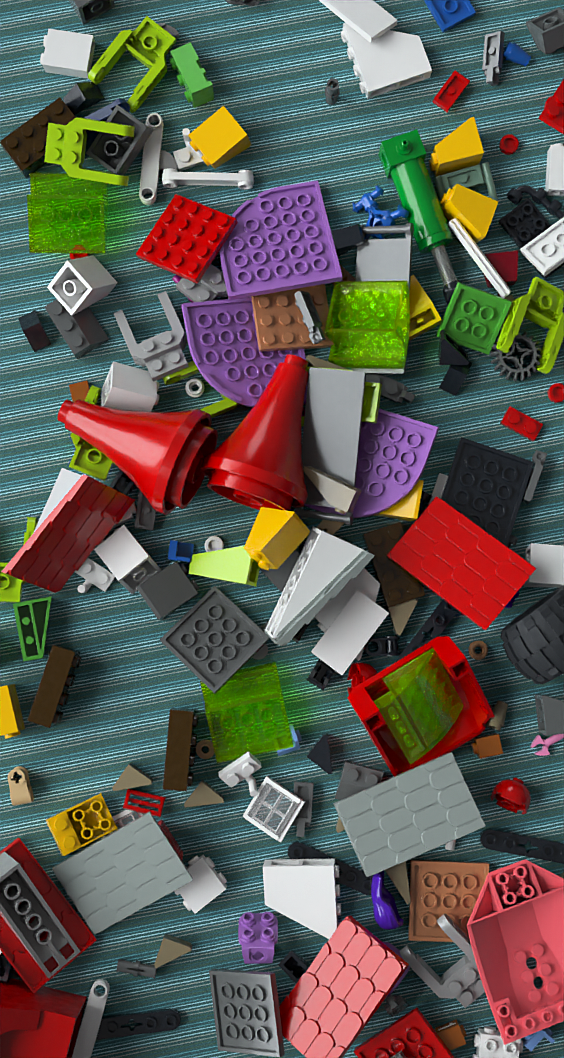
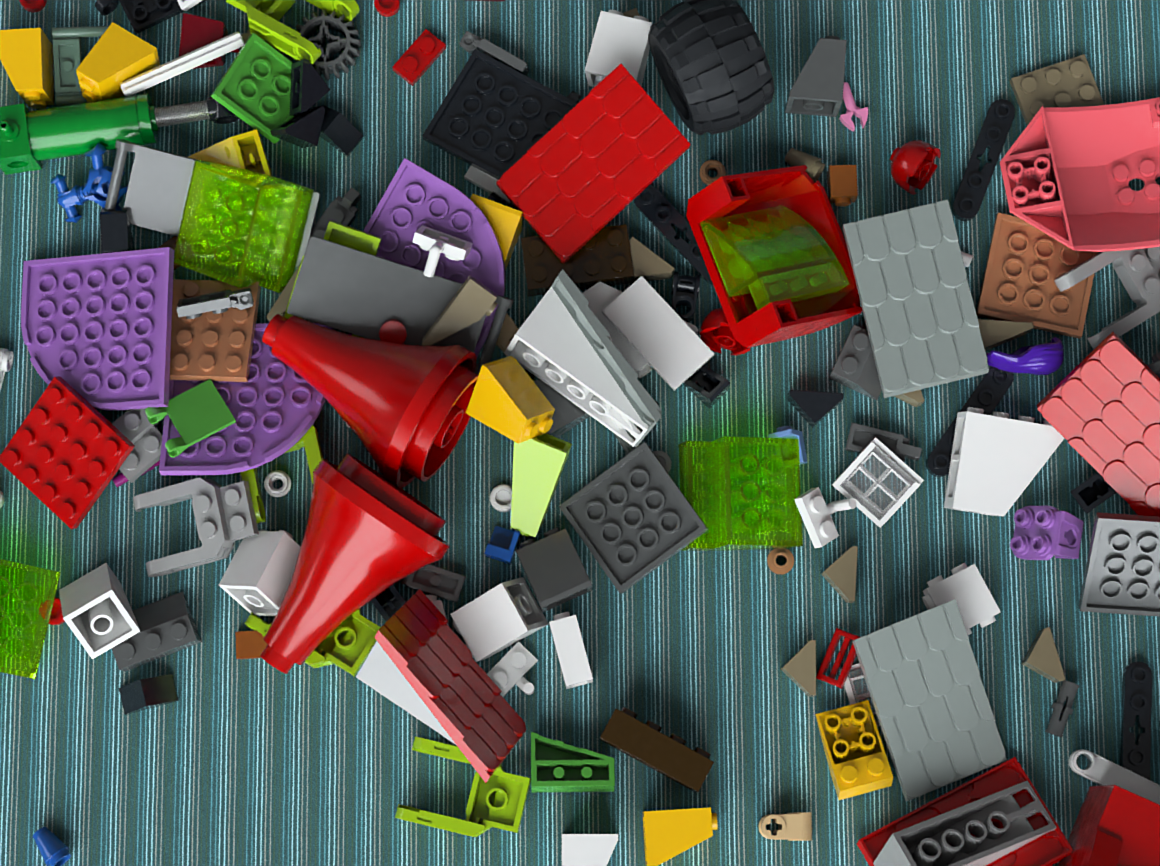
camera: 75 degrees left, 5 degrees down
dark brown brick [163,708,199,791] -> none
none -> bright green flag [145,379,236,458]
none -> black slope [289,59,330,116]
none -> red tile [379,319,407,344]
none -> white plate [413,225,473,277]
none -> white brick [549,612,593,689]

